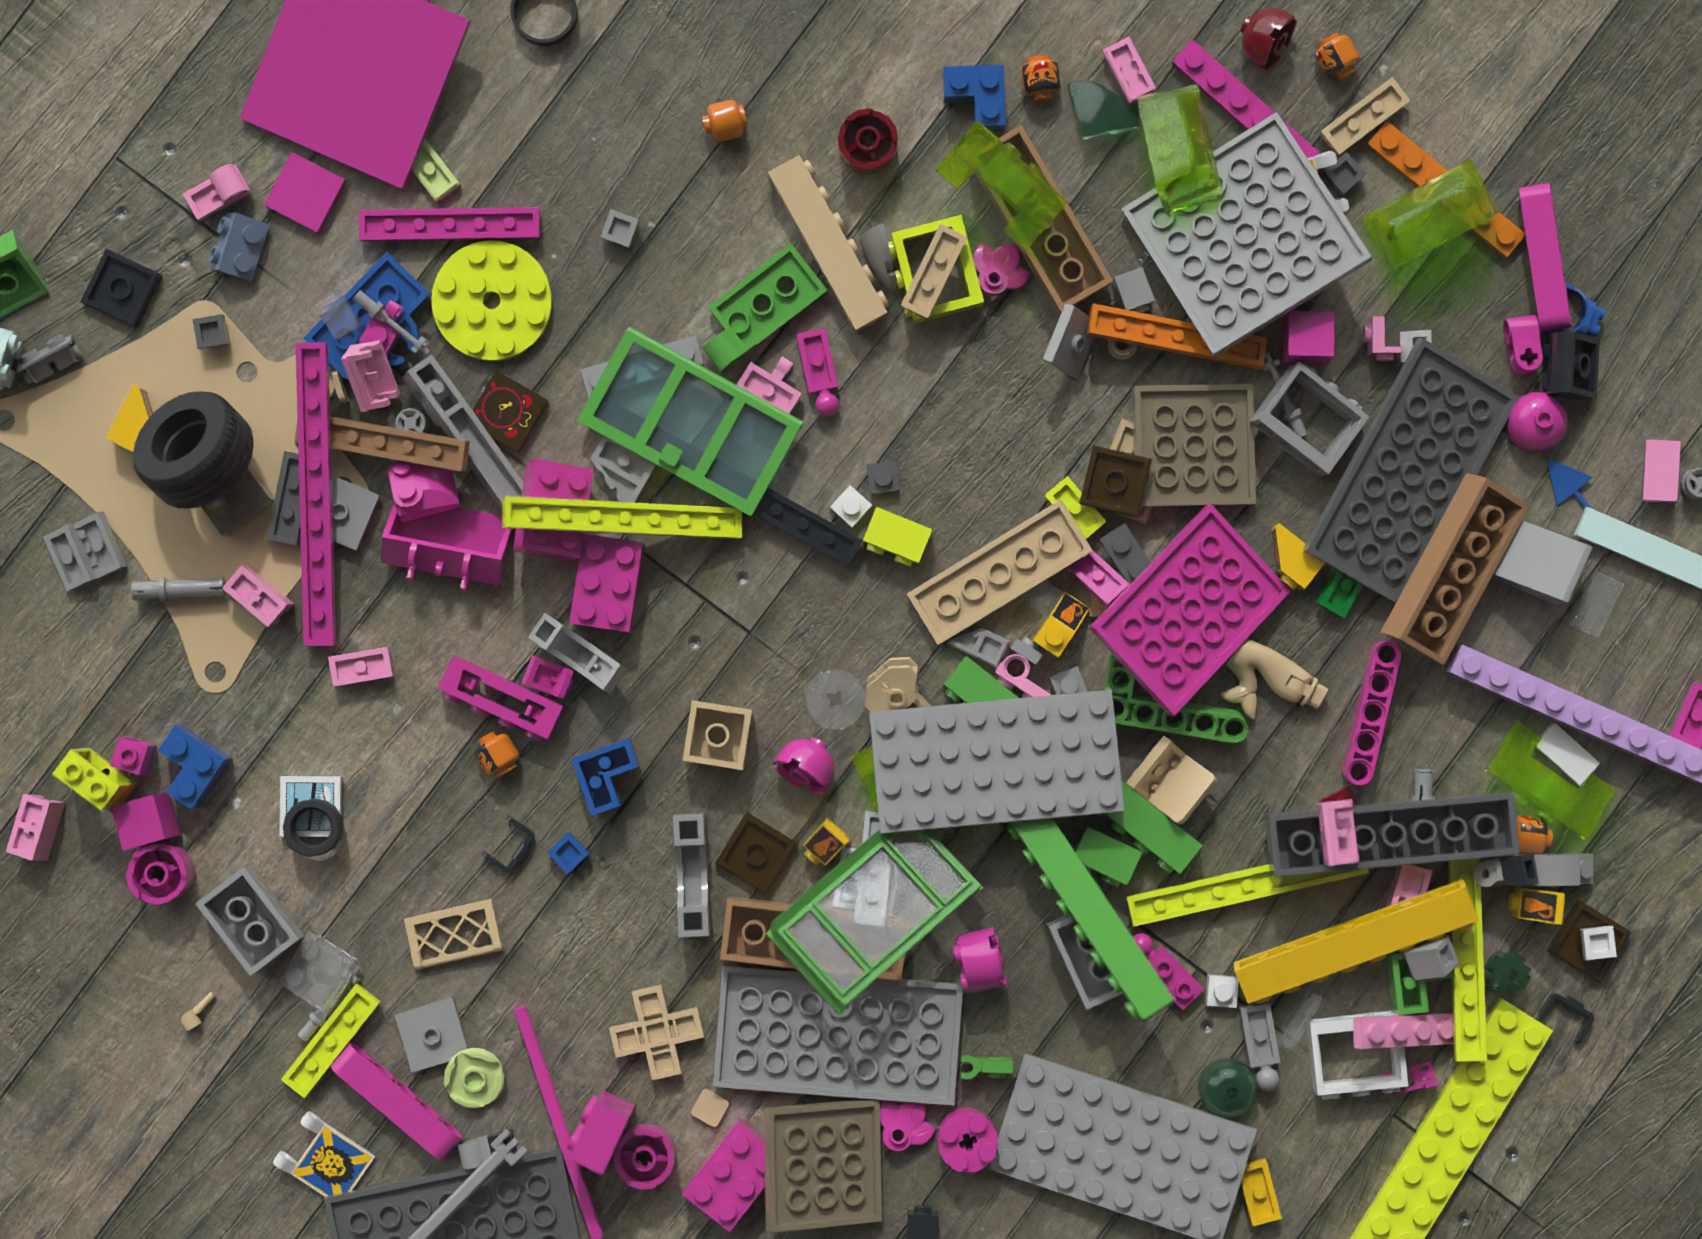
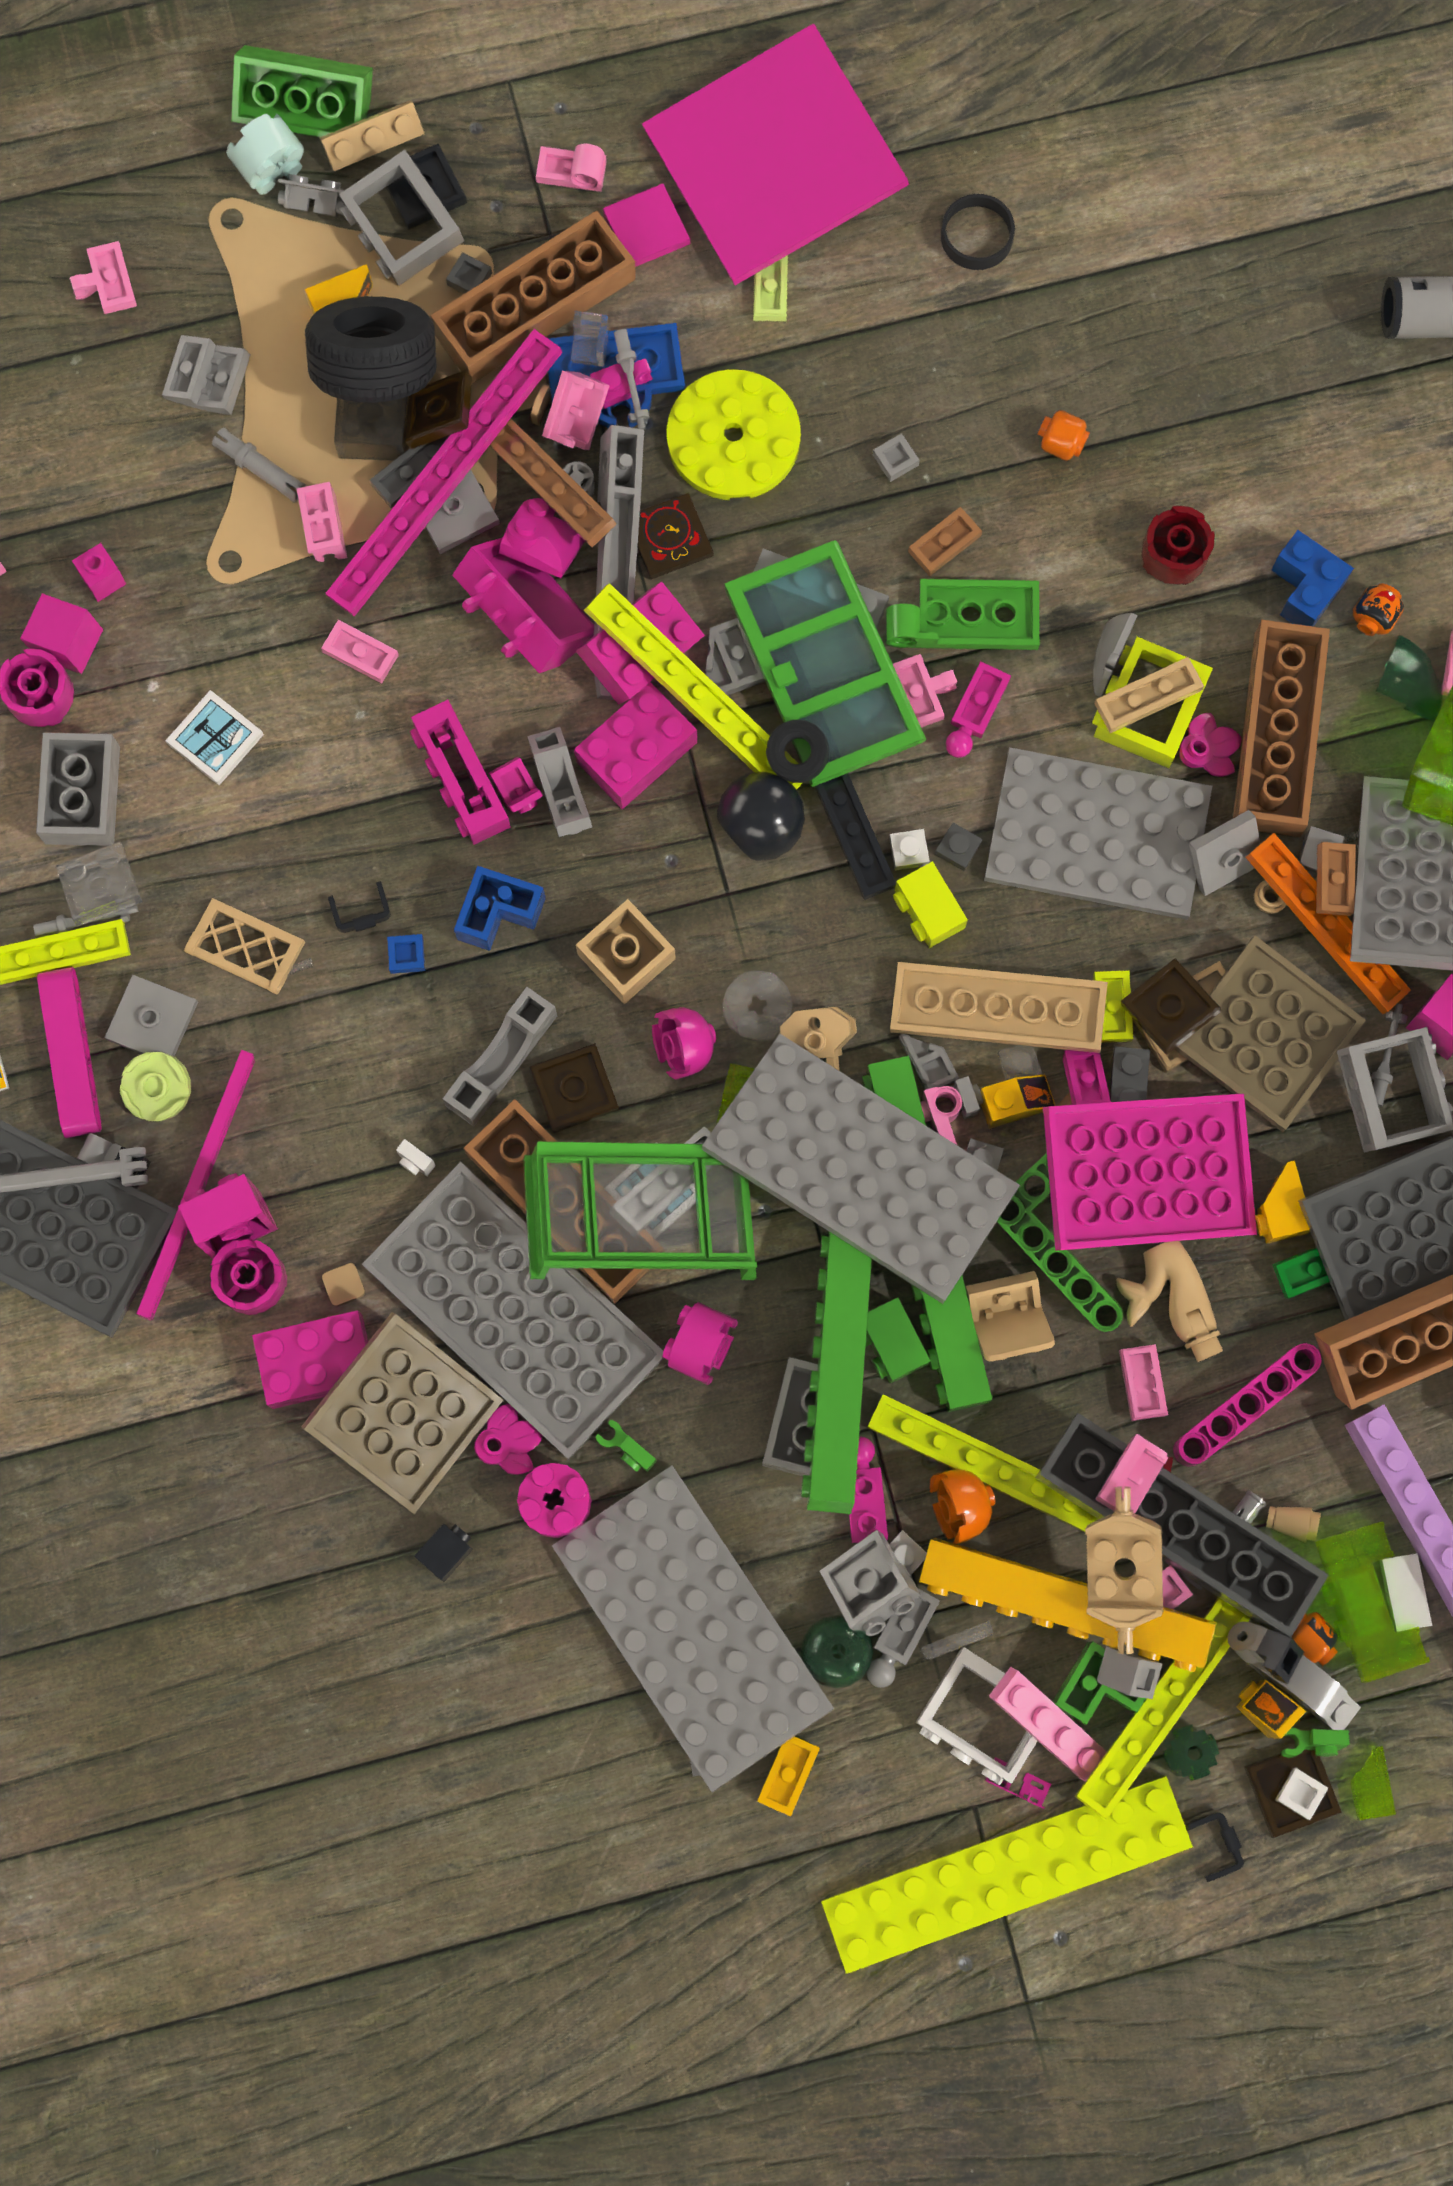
camera: 40 degrees right, 10 degrees down
neon yellow window [52,748,138,811] -> none
blue brick [158,725,232,809] -> none
sand blue bracket [209,212,269,282] -> none
black tyre [283,798,344,857] -> none
dark pink plate [359,207,541,242] -> none
orange head [474,731,520,778] -> none
tan plate [609,984,705,1080] -> none
tan brick [768,155,889,333] -> none
slope [803,817,850,866] -> none
clear neon green bracket [935,120,1068,251] -> none
none -> tan plate [320,100,425,171]
none -> light grey window [339,150,464,285]
none -> white plate [396,1139,436,1177]
none -> dark brown tile [405,370,472,449]
none -> medium nougat brick [430,210,636,384]
none -> black cylinder [717,772,805,861]
none -> black tyre [766,719,829,783]
none -> light grey plate [820,1530,921,1636]
none -> medium nougat plate [908,507,982,577]
none -> orange cylinder [930,1469,995,1545]
none -> light grey plate [984,747,1212,920]
none -> tan plate [1085,1486,1163,1654]
none -> bright pink plate [1119,1344,1168,1421]
none -> tan cone [1266,1506,1321,1543]
none -> bright green plate [1281,1727,1349,1758]
none -> medium nougat plate [1316,842,1356,916]
none -> clear neon green tile [1351,1746,1396,1820]

